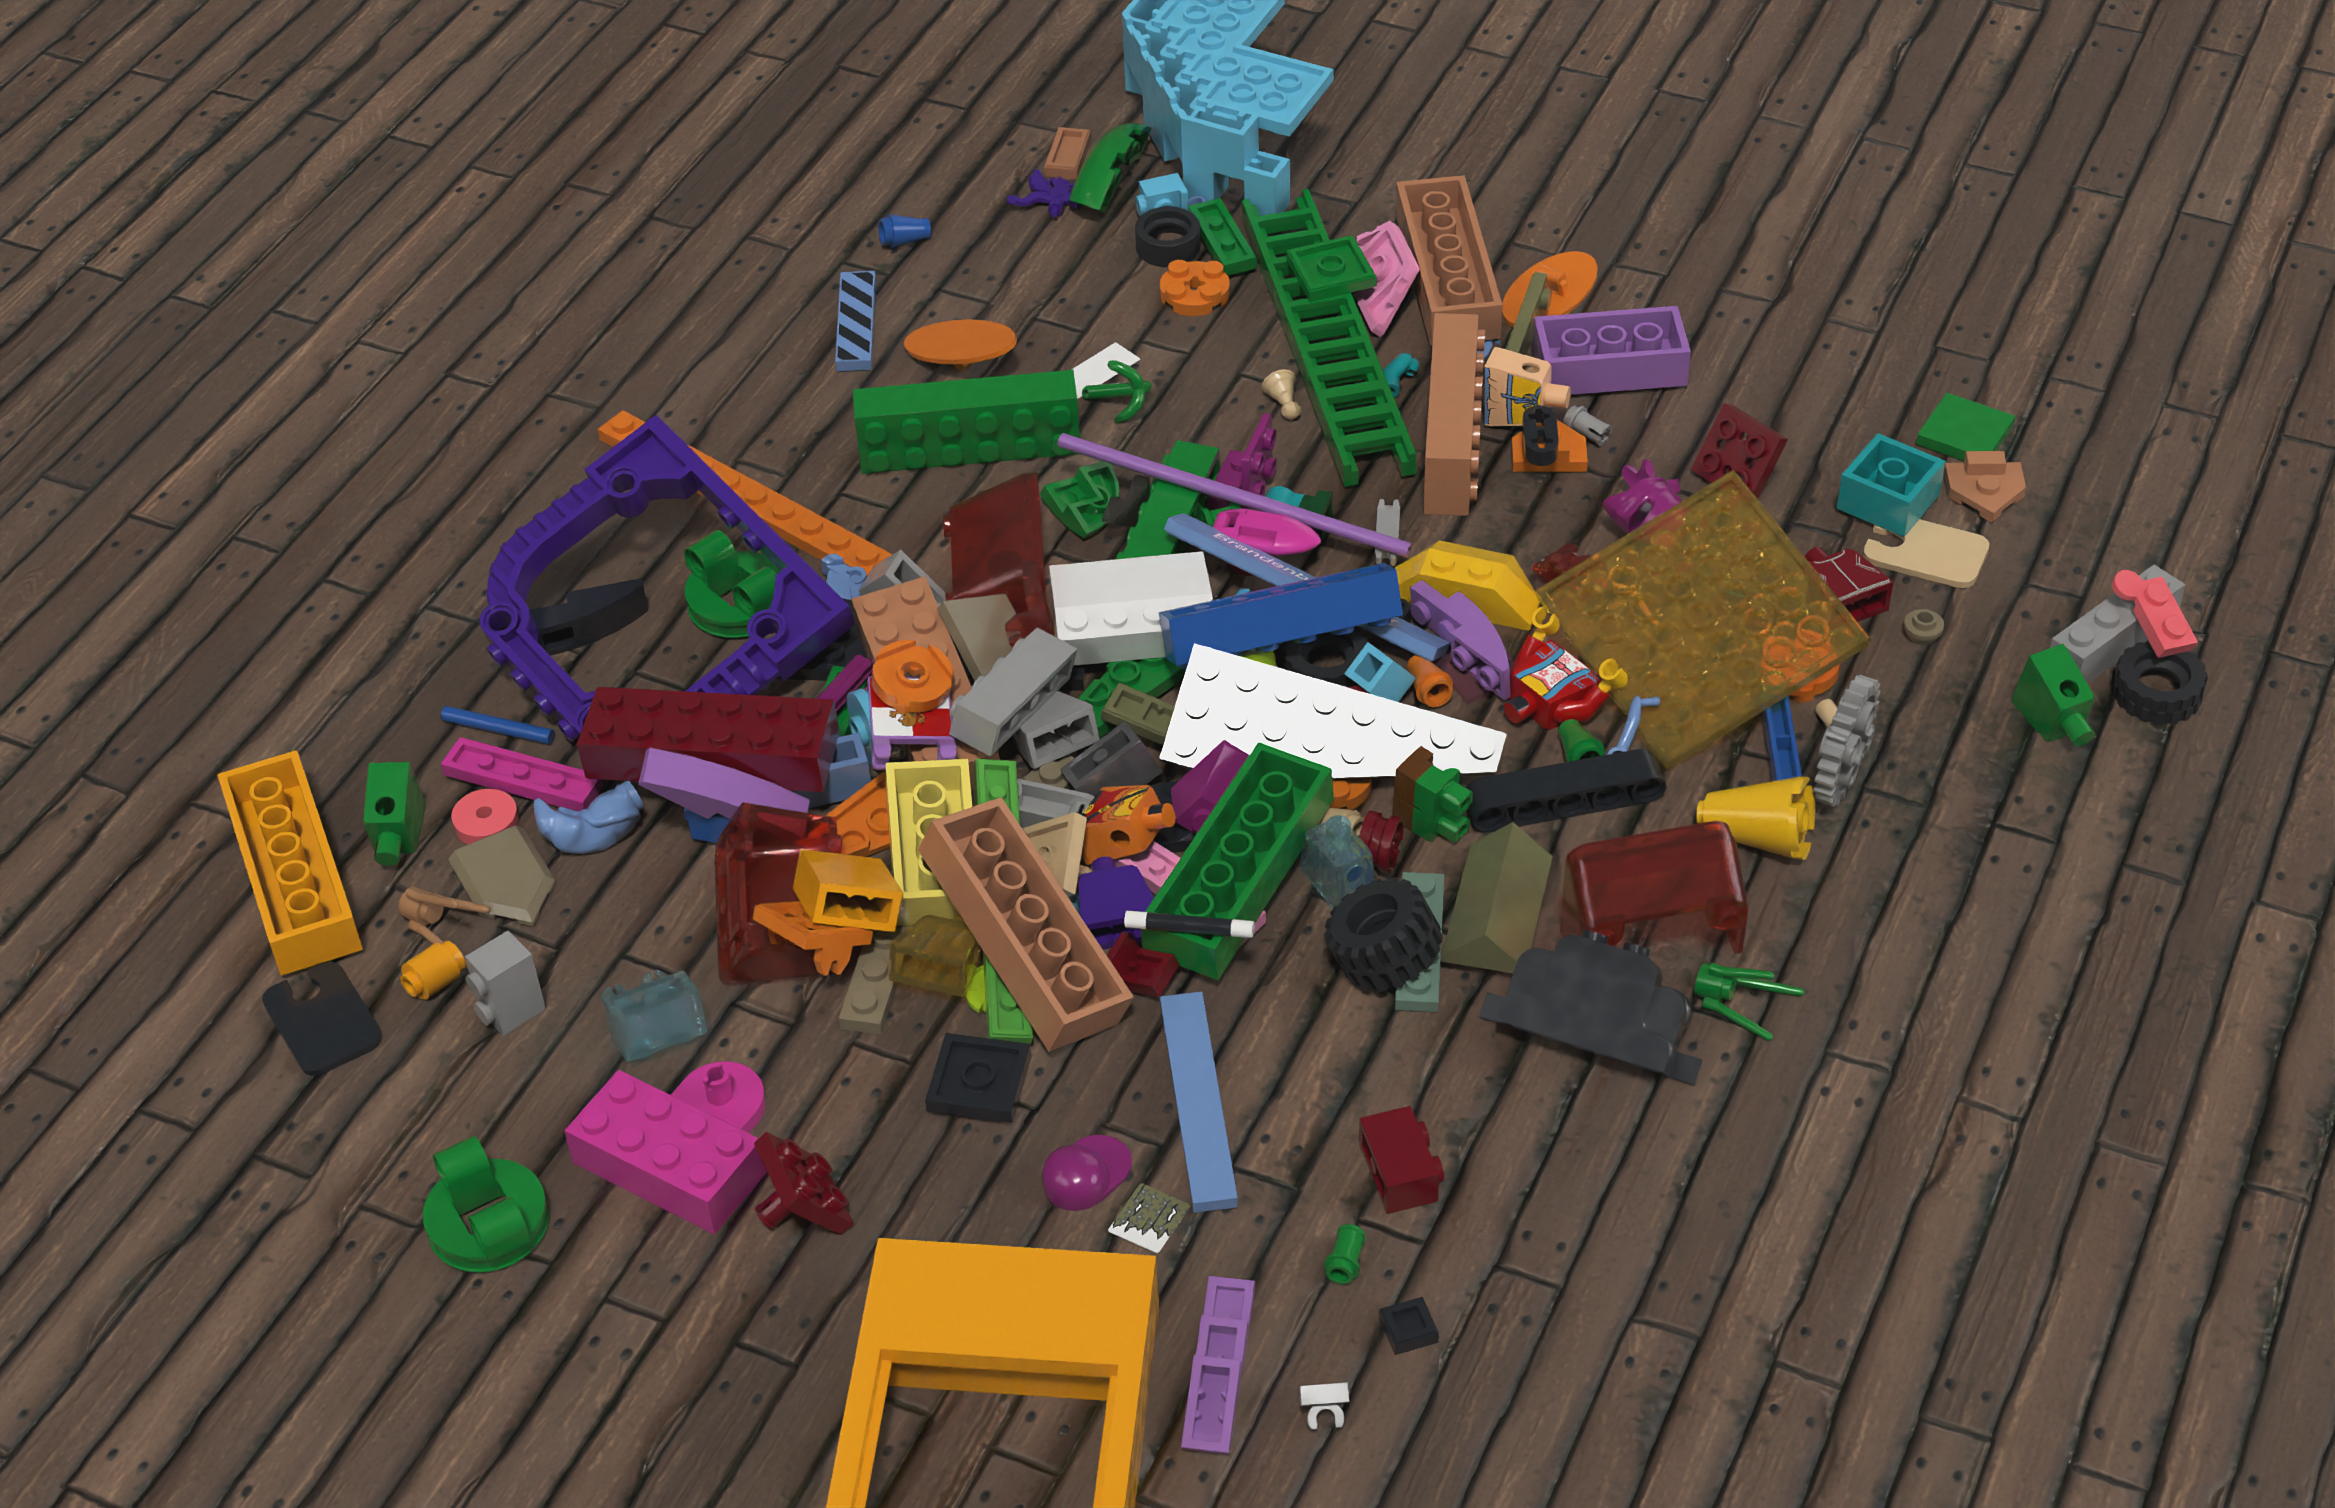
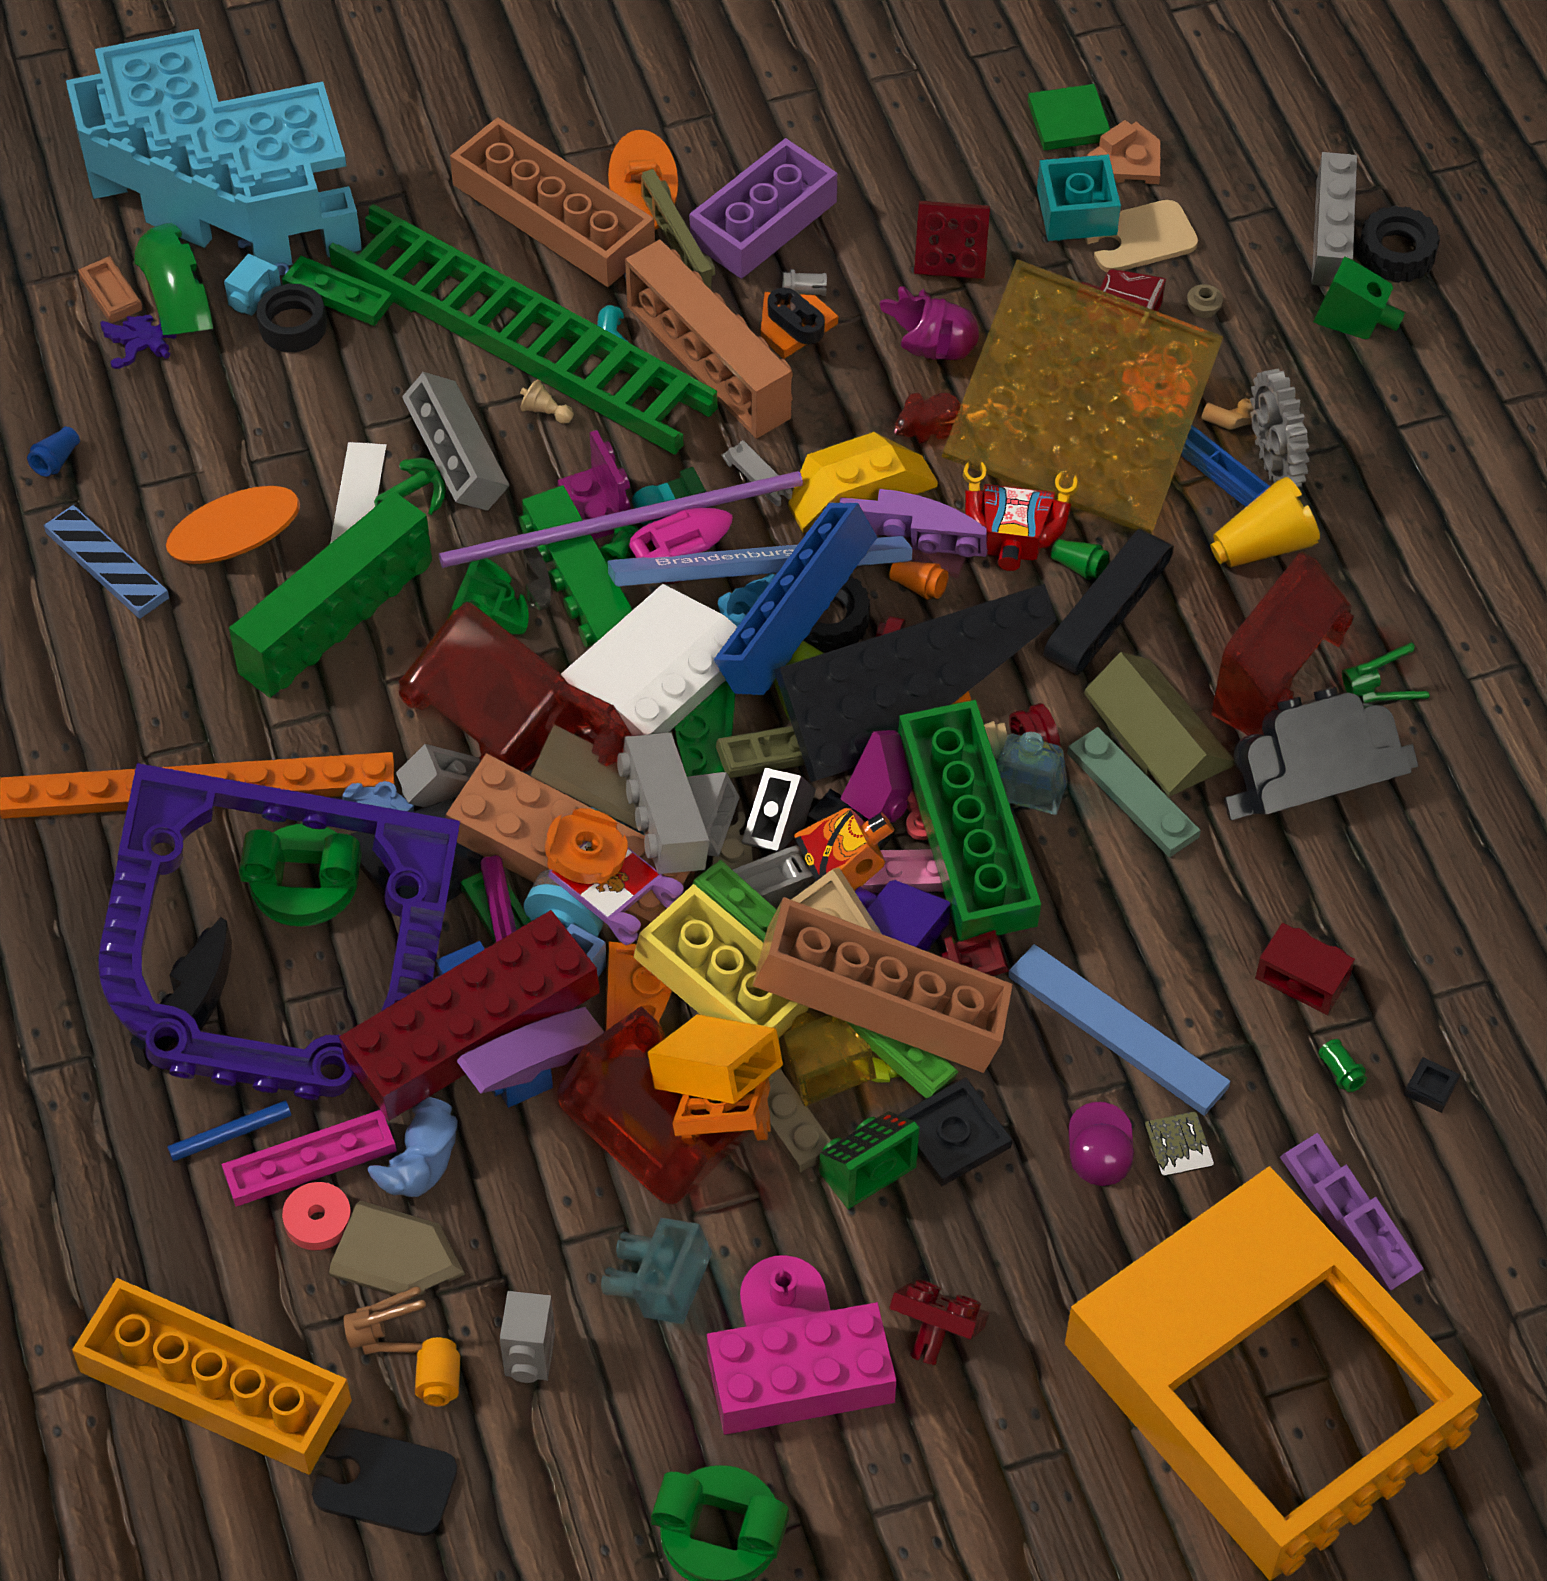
camera: 45 degrees left, 10 degrees up
green torso [363,762,426,866] -> none
black bar [1124,910,1255,938] -> none
orange plate [1160,260,1230,316] -> none
green tile [1286,235,1377,302] -> none
tile [1298,1382,1349,1430] -> none
black tyre [1324,877,1443,992] -> none
medium azure brick [1344,642,1416,702] -> none
bright pink wing [1353,221,1420,337] -> none
green hips [1392,745,1473,843] -> none
light nougat torso [1485,347,1571,426] -> none
medium blue piece [1605,695,1660,755] -> none
coral hinge [2111,570,2198,658] -> none
none -> light grey brick [402,372,510,511]
none -> green slope [819,1111,919,1210]

